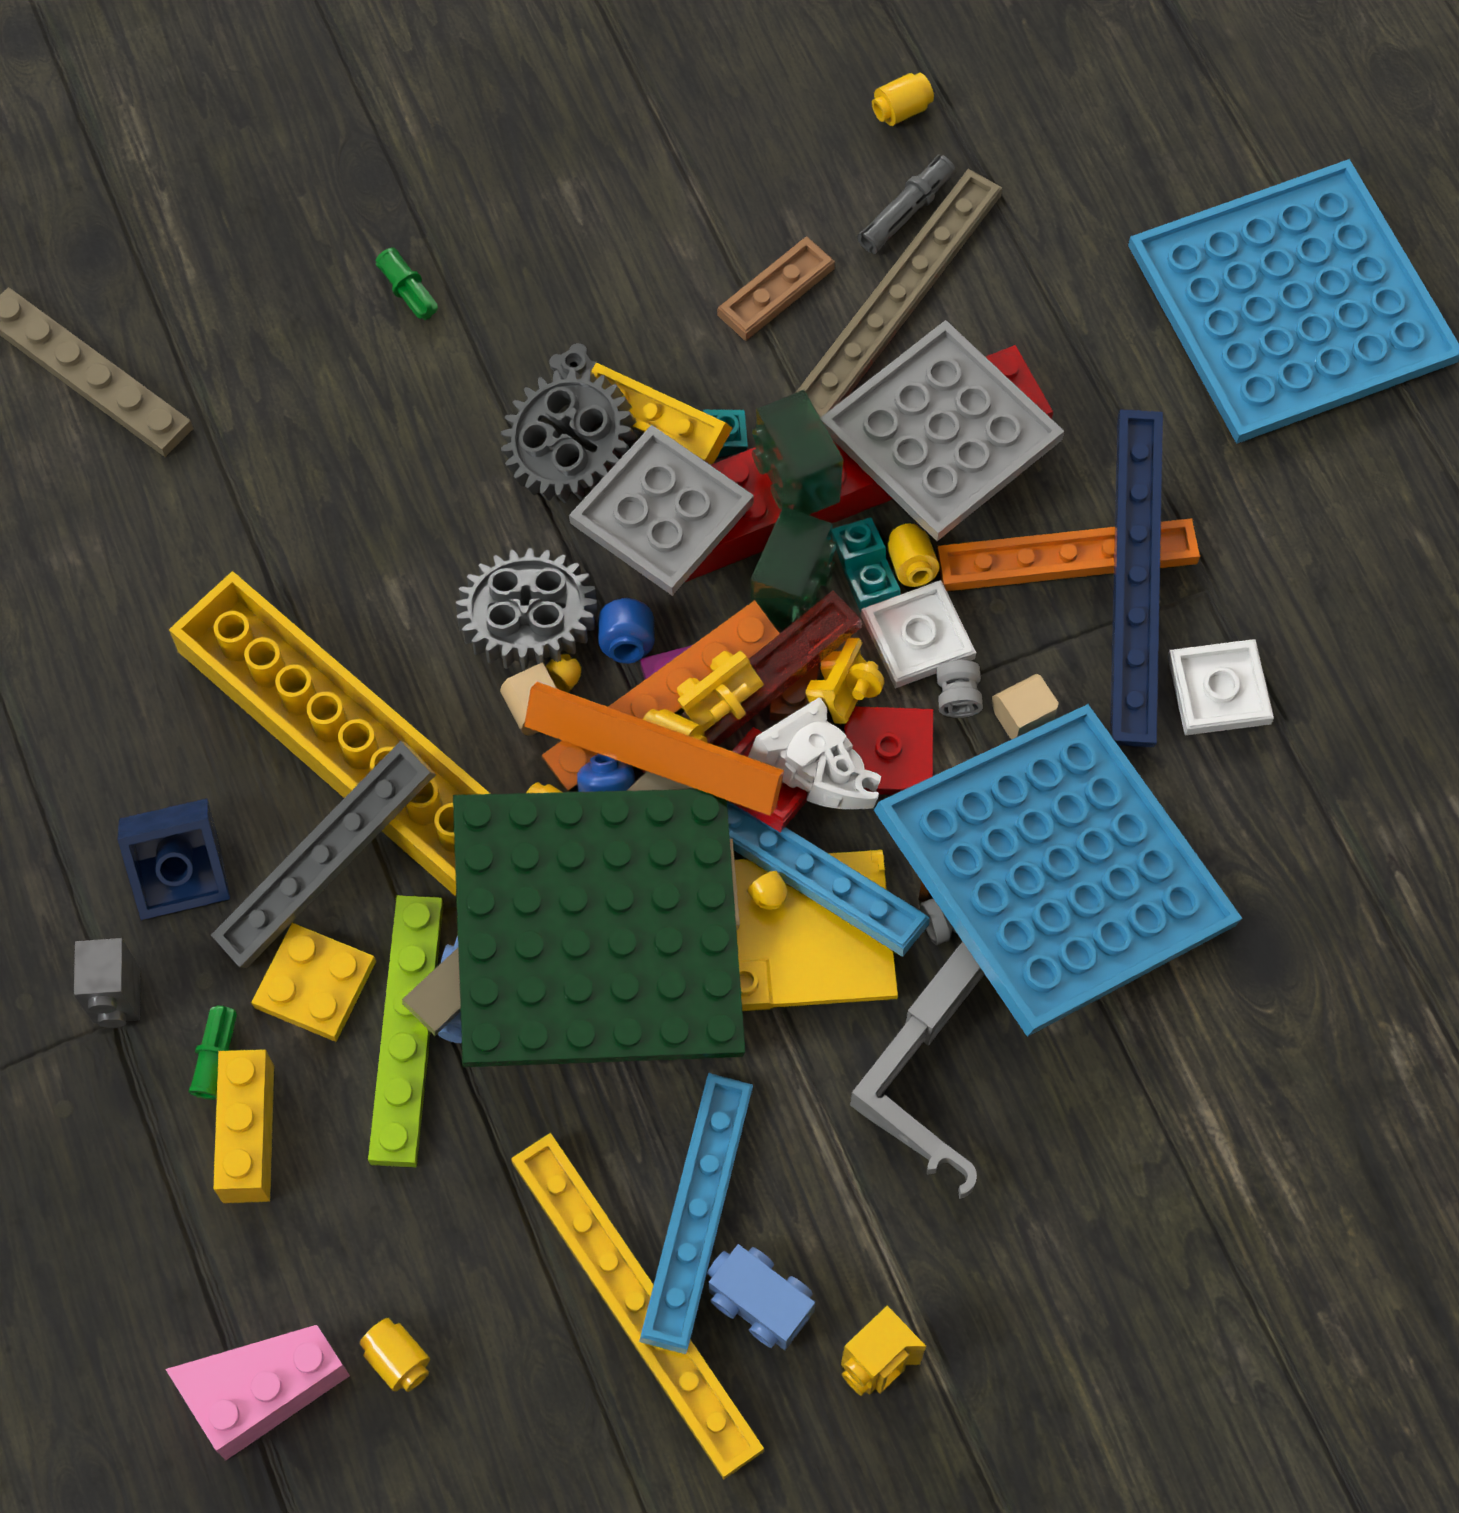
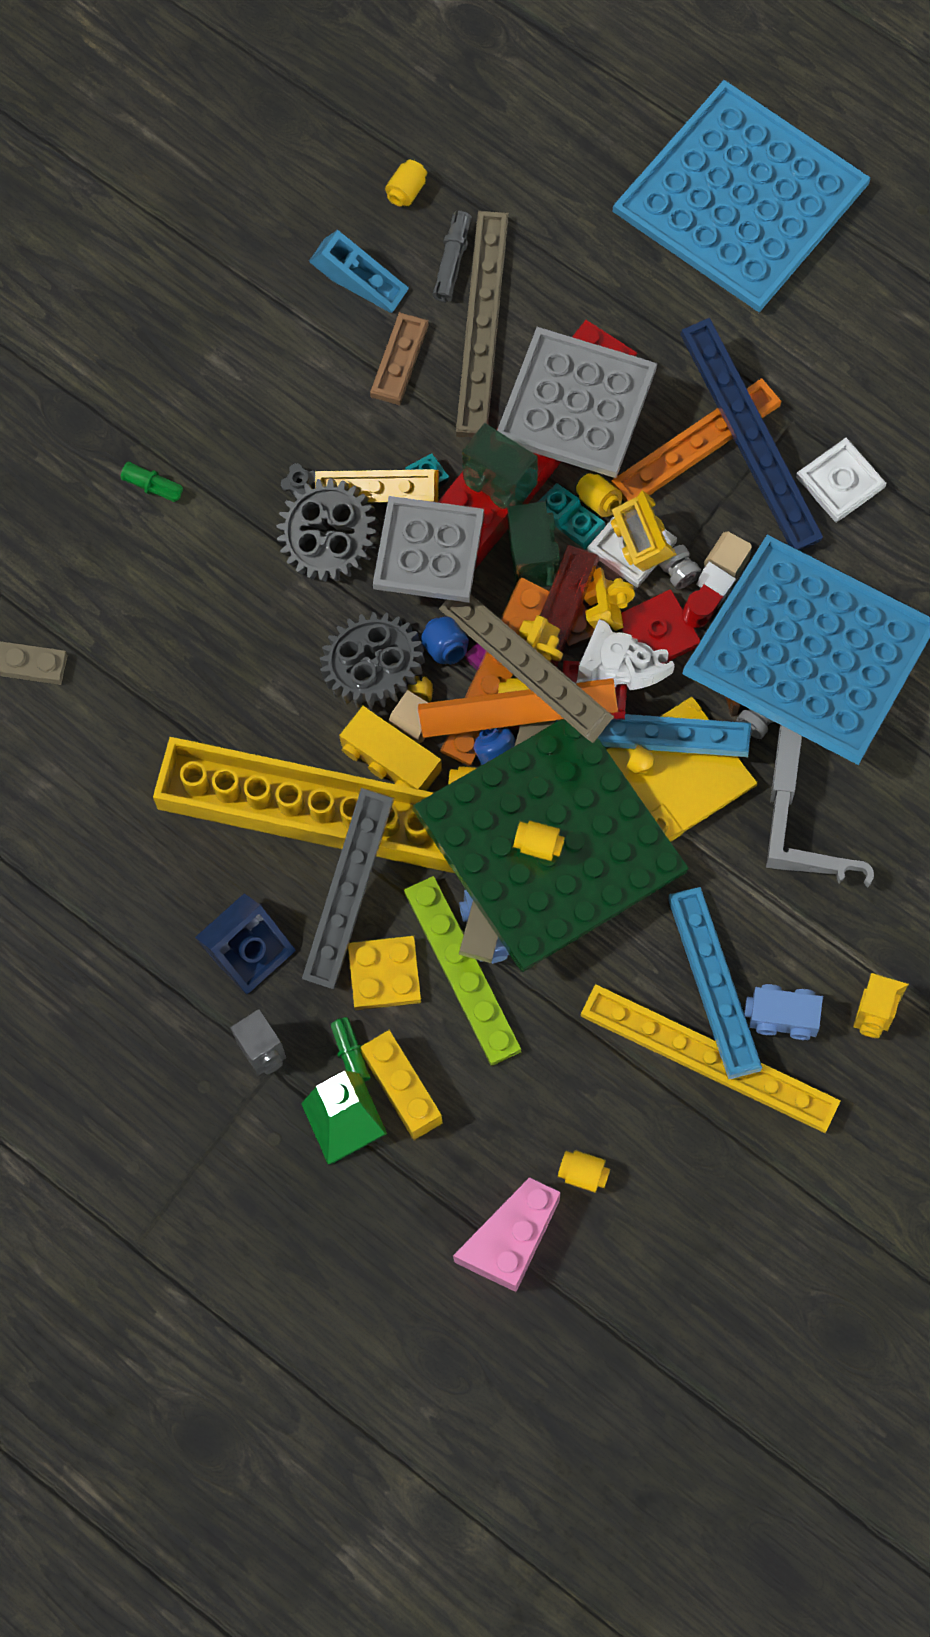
camera: 25 degrees left, 5 degrees up
none -> green slope [301,1071,387,1165]
none -> dark azure slope [309,230,409,313]
none -> yellow brick [339,706,442,791]
none -> dark tan tile [439,594,614,743]
none -> yellow brick [513,820,565,861]
none -> yellow window [610,490,677,572]
none -> leg [682,562,736,628]

